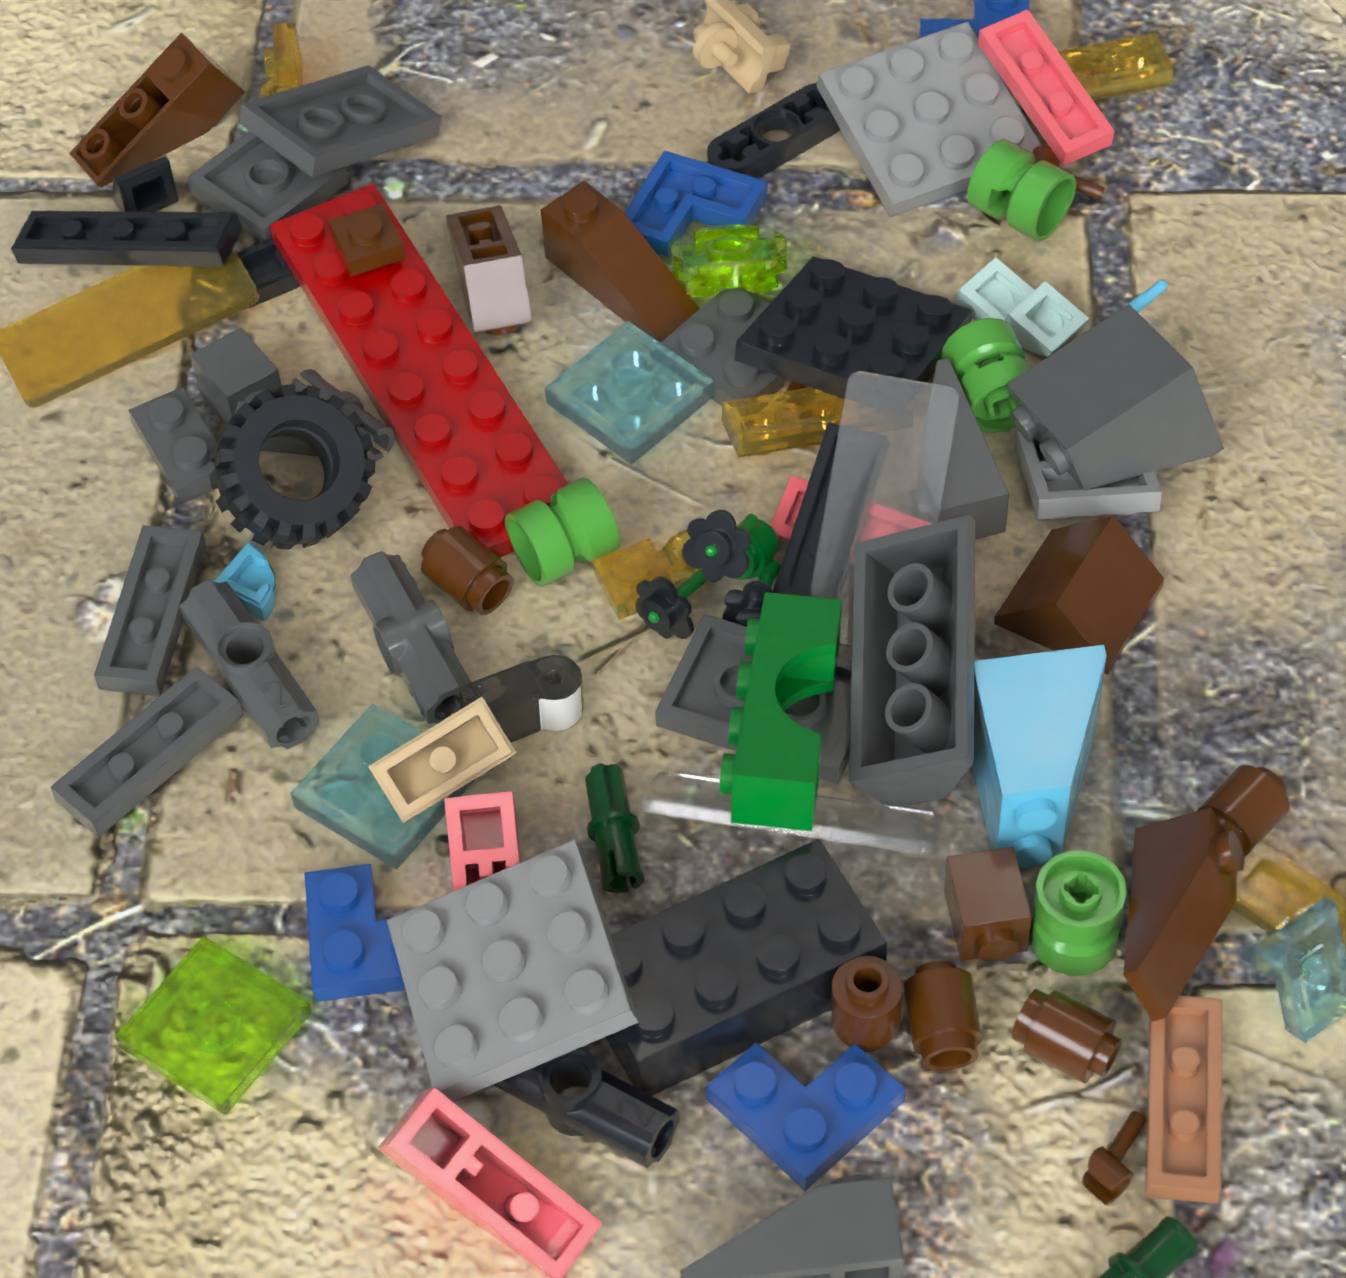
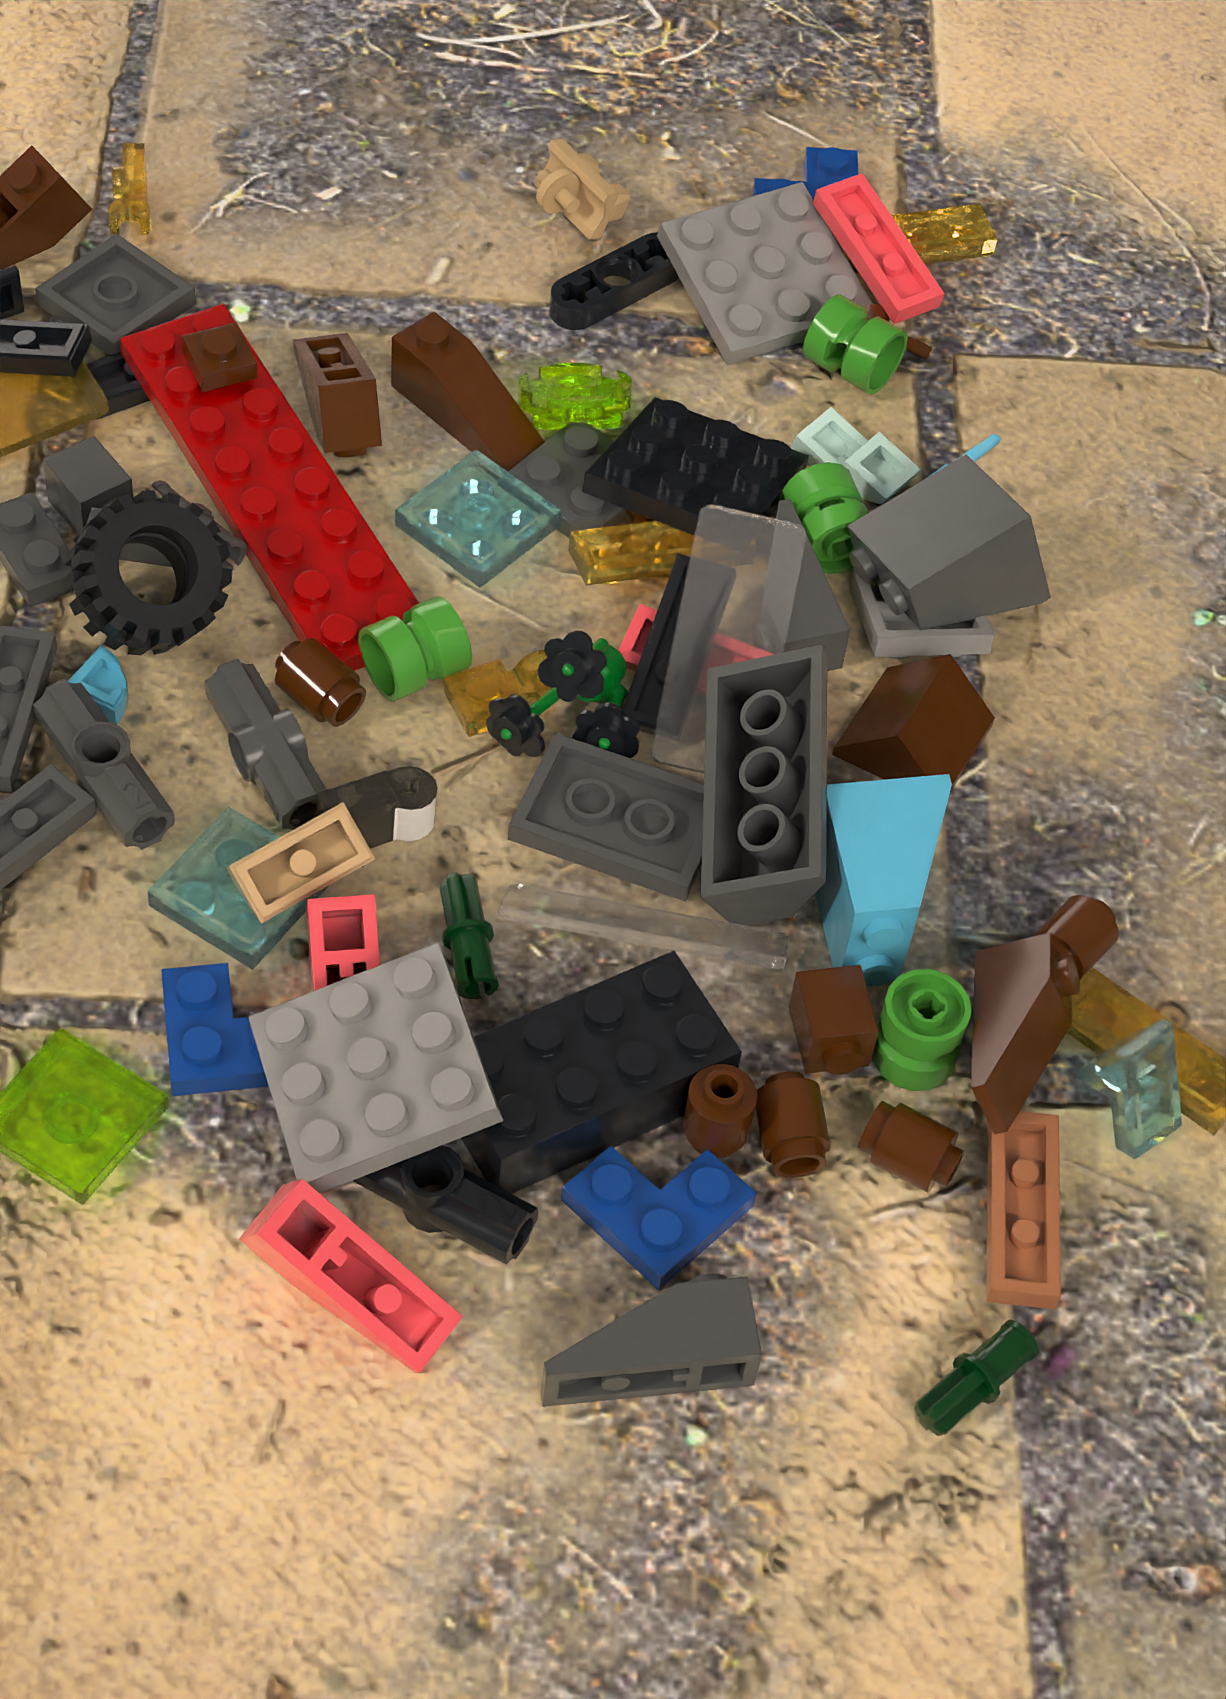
camera: 10 degrees left, 0 degrees up
dark grey plate [239,65,442,178] -> none
blue plate [625,150,768,258] -> none
green arch [719,592,842,831] -> none
reddish brown hand [1082,1111,1146,1205] -> none

